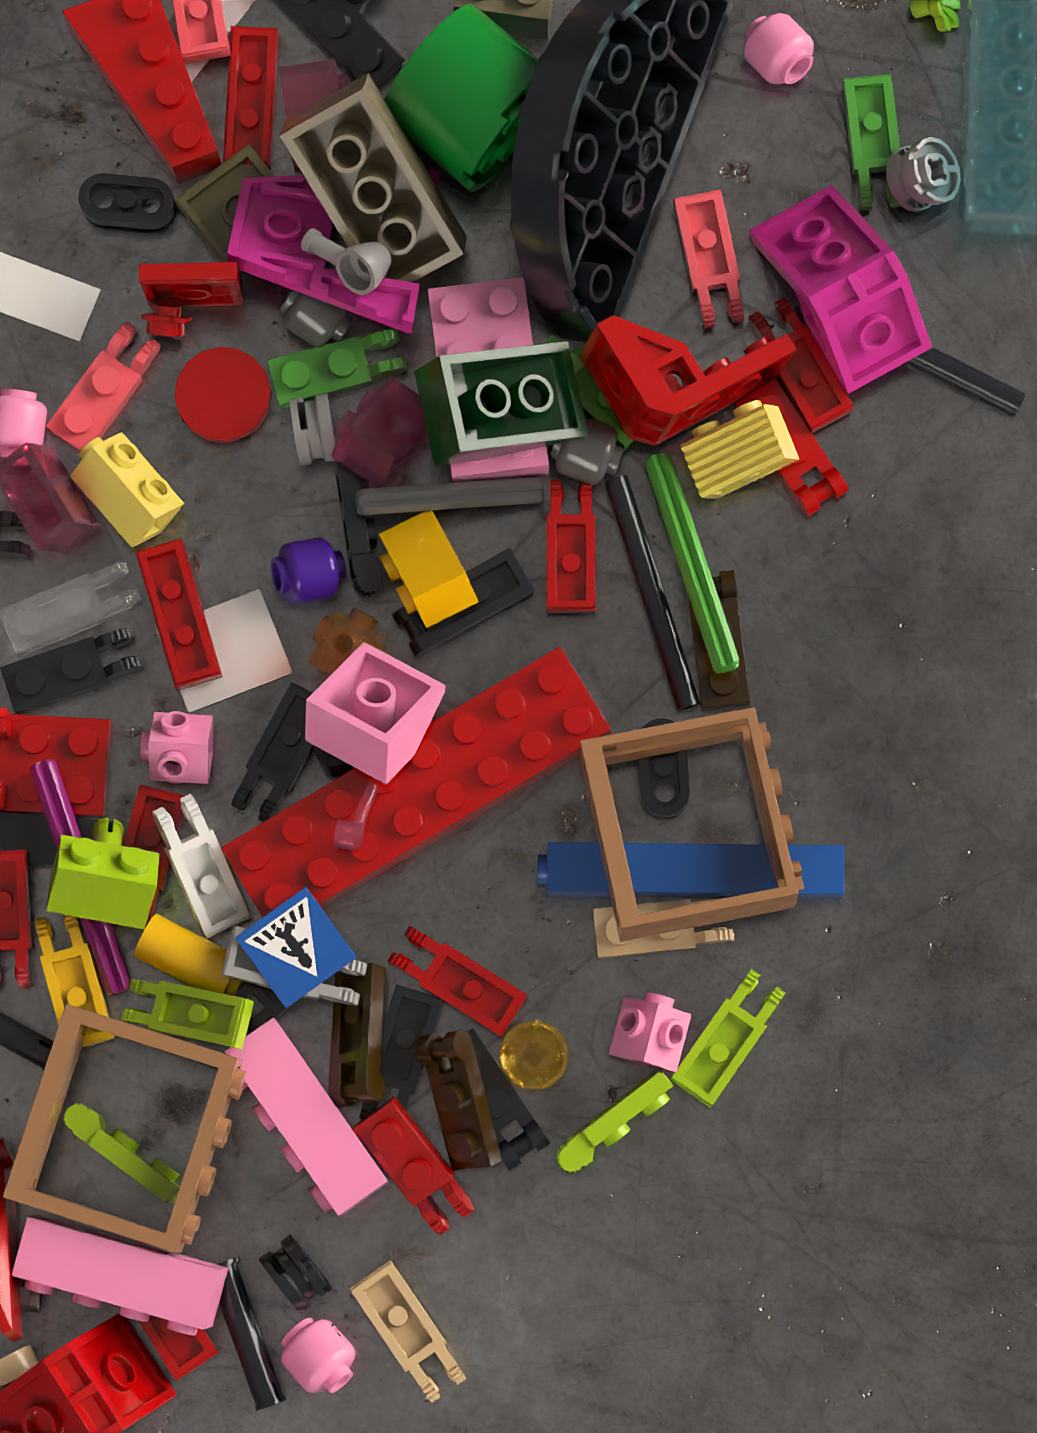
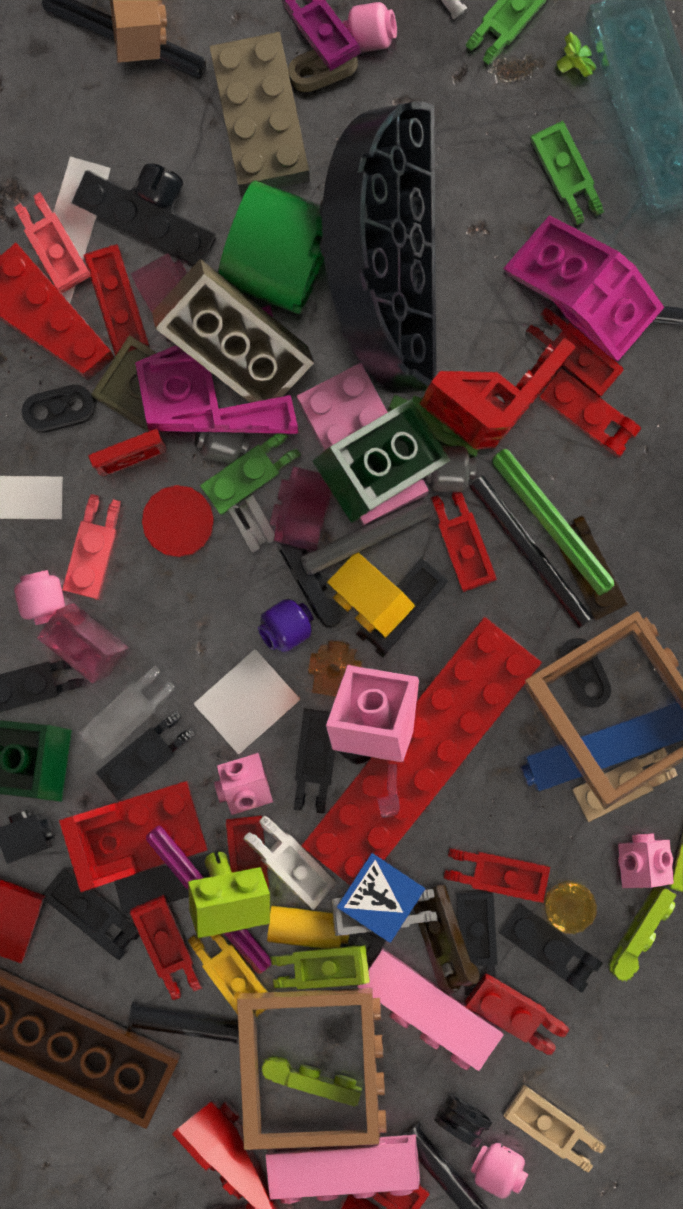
camera: 20 degrees left, 5 degrees up
light yellow brick [70,432,184,548] -> none
red tile [135,538,223,691] -> none
red plate [141,304,192,337] -> none
light grey bar [301,228,391,295] -> none
dark brown plate [415,1030,502,1171] -> none
coral hinge [673,189,744,329] -> none
light yellow brick [681,400,799,499] -> none
bright pink head [743,13,814,85] -> none
light grey wheel [886,137,961,212] -> none

